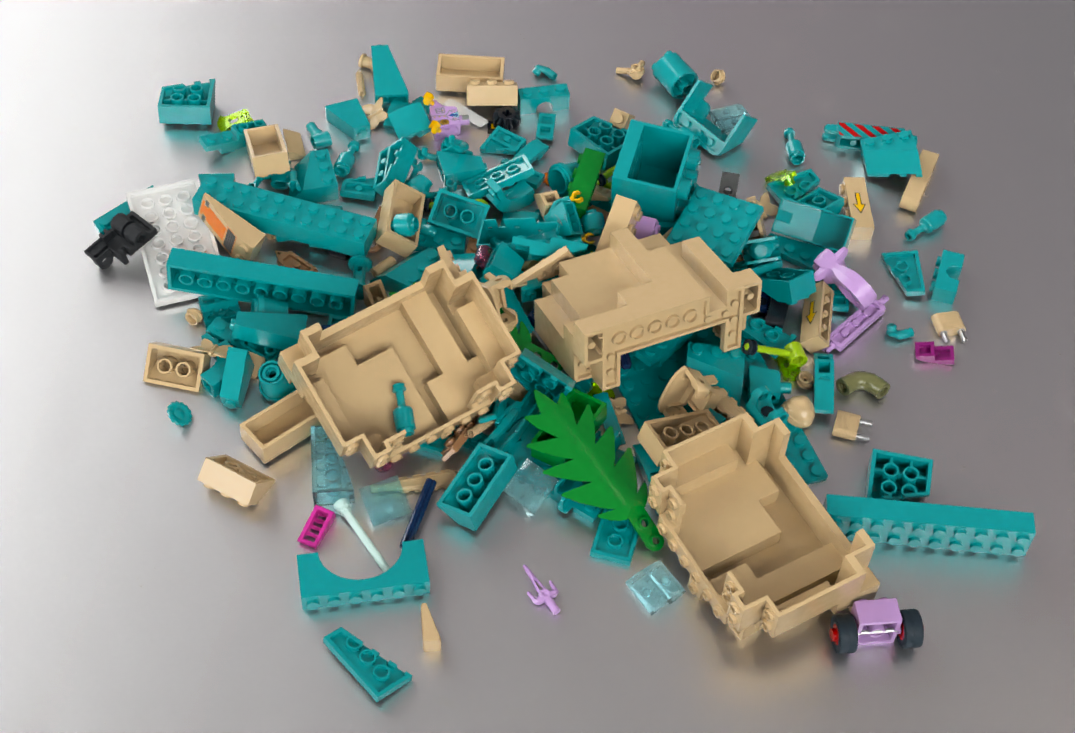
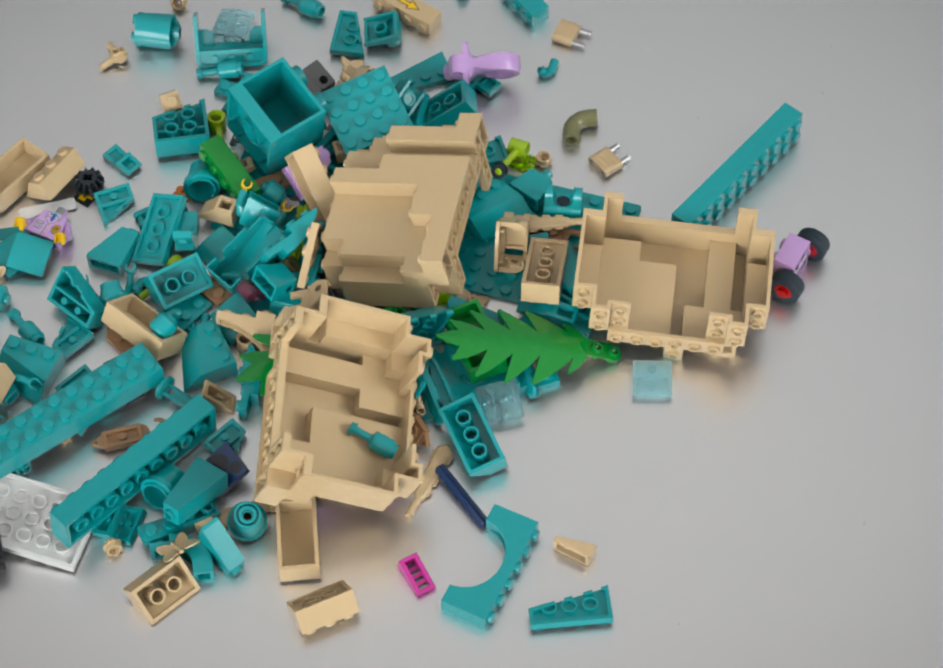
camera: 50 degrees left, 5 degrees up
teal piece [167,401,192,426] -> none
tan slope [198,192,266,261] -> none
clear light blue wedge [311,426,355,506] -> none
light aqua piece [333,498,390,573] -> none
clear light blue slope [359,475,412,527] -> none
tan axle [370,256,397,277] -> none
teal piece [417,135,473,161] -> none
teal slope [513,138,550,164] -> none
teal arch [518,83,570,115] -> none
lavender piece [523,564,560,615] -> none
teal arm [532,65,557,80] -> none
teal tile [590,509,643,566] -> none
clear neon green piece [765,169,797,186] -> none
teal piece [771,197,856,252] -> none
tan hat [781,395,815,428] -> none
tan brick [799,281,834,354] -> none
teal slope [813,353,834,414] -> none
lavender plate [822,295,889,354] -> none
teal wedge [865,449,933,500] -> none
teal wing [881,250,925,297] -> none
magenta slope [915,341,954,365] -> none

